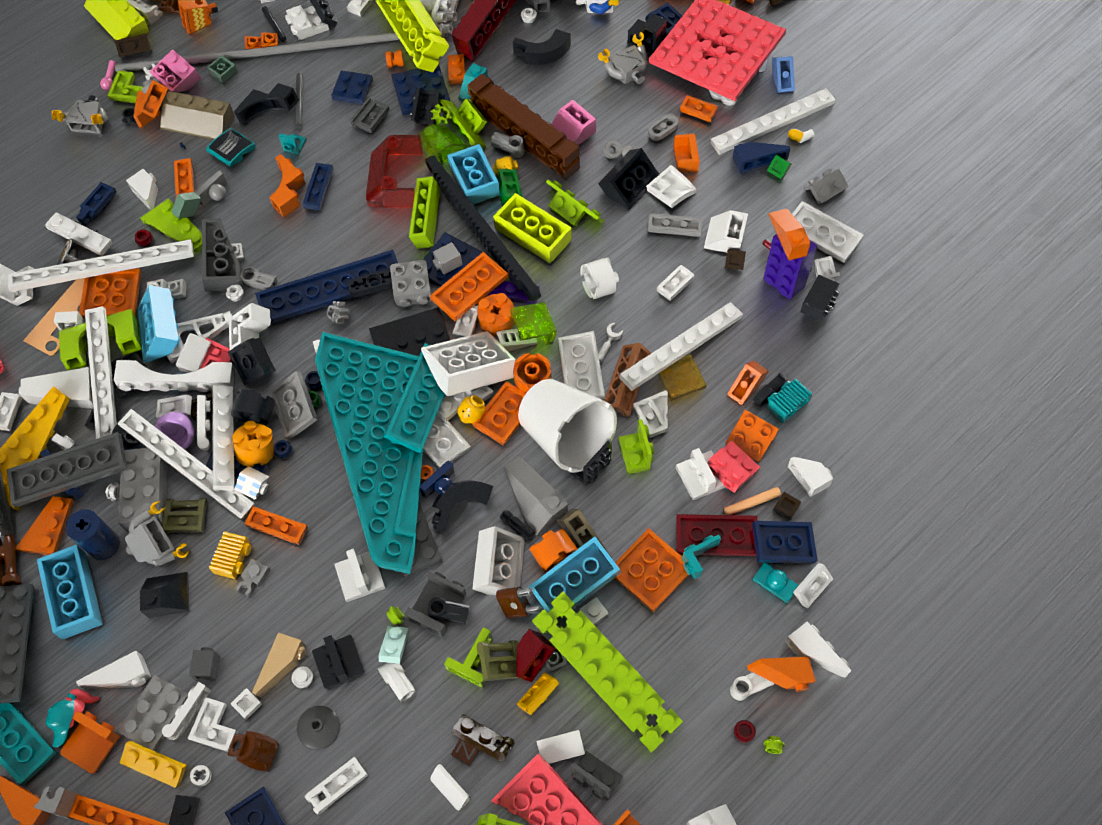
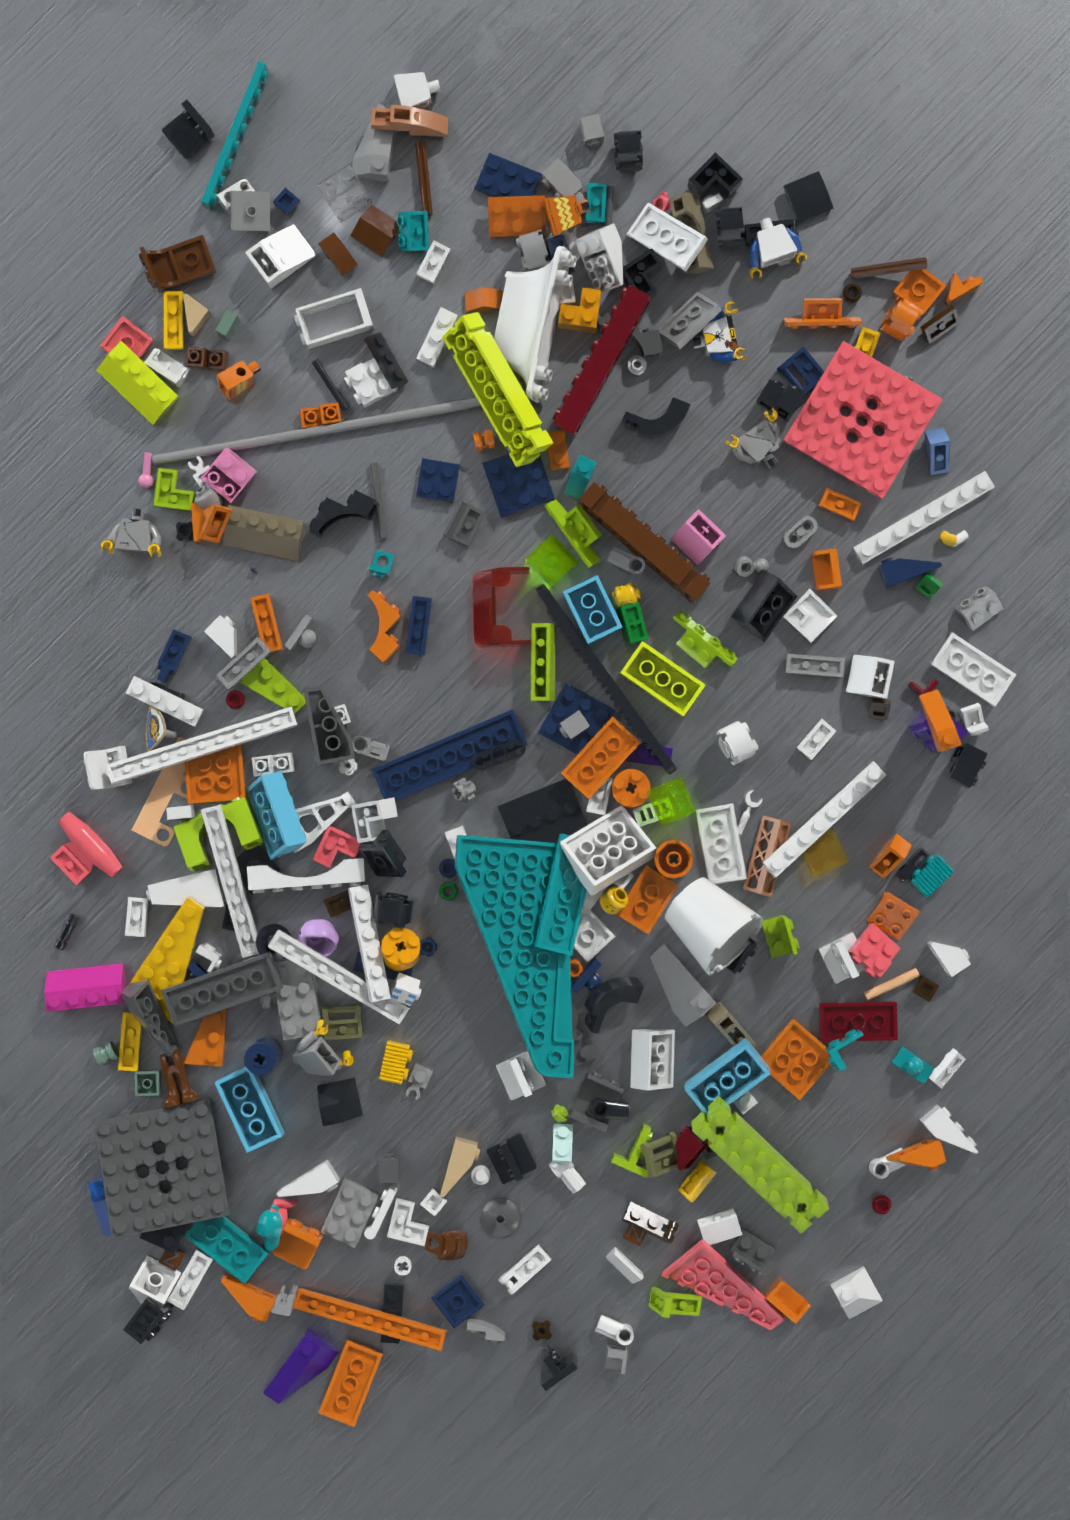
camera: 10 degrees left, 25 degrees up
dark brown plate [114,34,152,57] -> none
yellow plate [120,741,187,788] -> none
white plate [156,394,192,419] -> none
sand green piece [171,192,201,218] -> none
white slope [176,333,211,373] -> none
white plate [197,395,211,451] -> none
slope [206,128,255,167] -> none
sand green piece [207,55,238,84] -> none
orange plate [244,506,308,545] -> none
light grey plate [270,371,318,440] -> none
light grey bracket [390,260,432,307] -> none
black bracket [410,87,442,127] -> none
lime gear [431,104,452,125] -> none
reddish brown piece [496,587,542,619] -> none
black axle [500,510,535,540] -> none
orange brick [529,529,577,574] -> none
white wing [633,390,668,438] -> none
dark blue plate [752,521,818,563] -> none
lime plate [763,736,785,754] -> none
none -> light grey plate [216,637,272,690]

